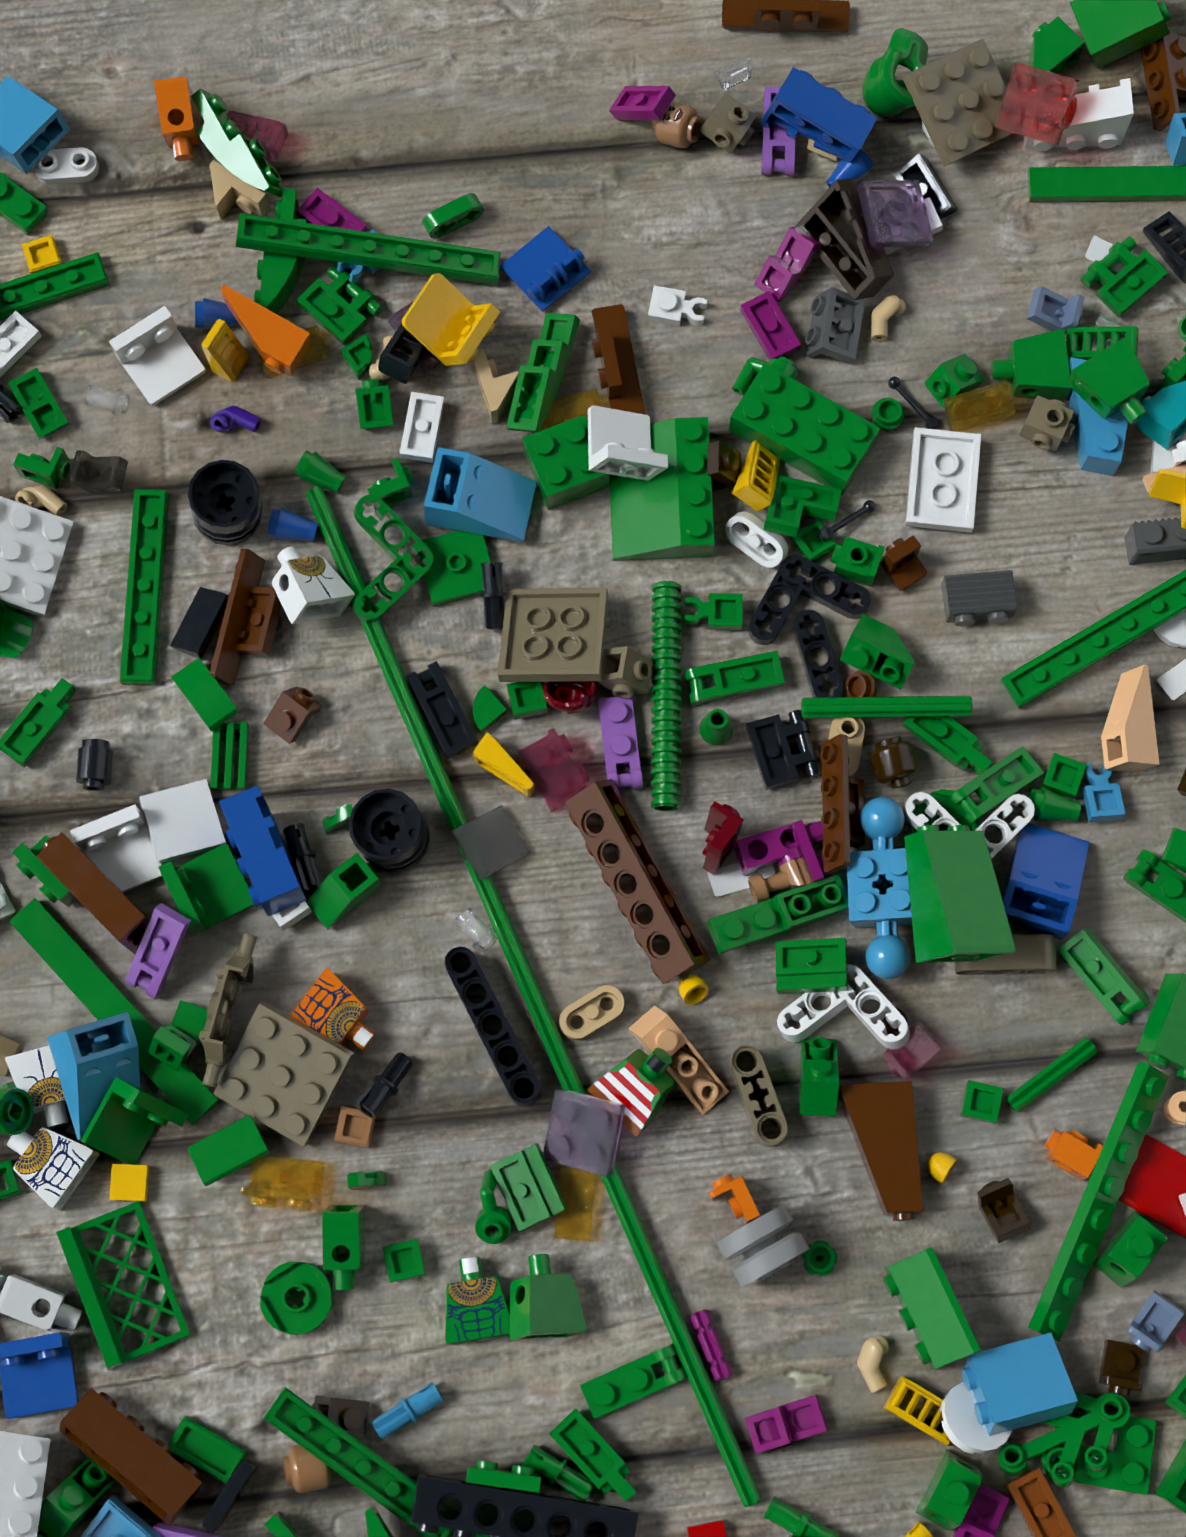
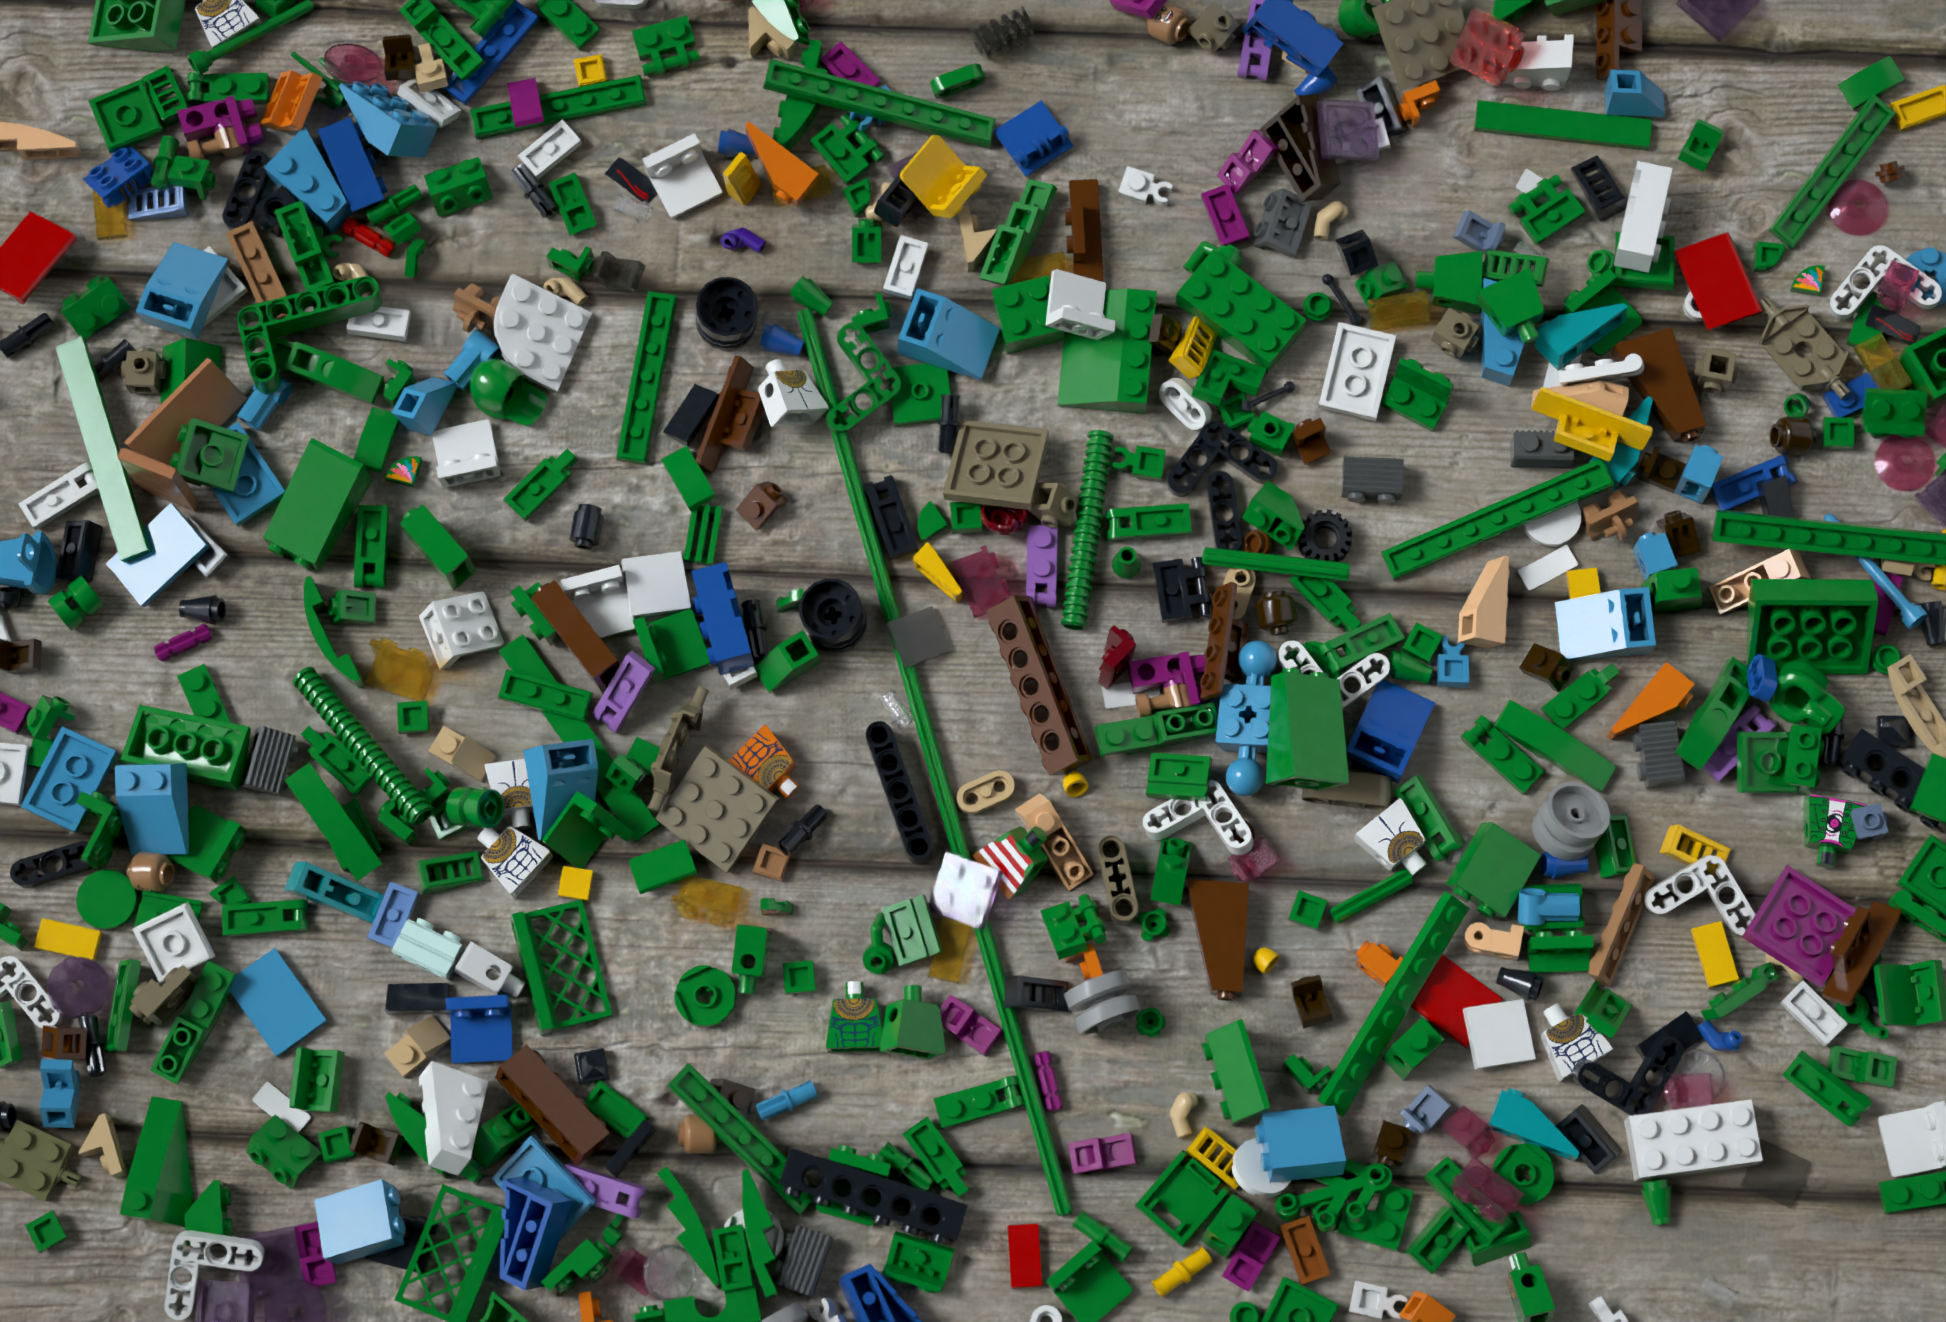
camera: 10 degrees right, 0 degrees up
none -> green tile [498,669,594,723]
none -> black tile [574,1048,610,1085]
none -> black sticker [605,157,657,205]
none -> green plate [632,15,700,76]
none -> magenta slope [940,994,1003,1057]
none -> clear smoke piece [969,6,1034,60]
none -> black slope [1004,975,1068,1012]
none -> green plate [1040,894,1107,960]
none -> green container [1135,1150,1230,1247]
none -> green plate [1137,908,1171,941]
none -> green bracket [1283,1053,1332,1093]
none -> black tyre [1297,509,1353,562]
none -> black brick [1335,229,1379,276]
none -> white torso [1354,798,1427,875]
none -> green bracket [1380,358,1454,432]
none -> orange bracket [1399,80,1440,128]

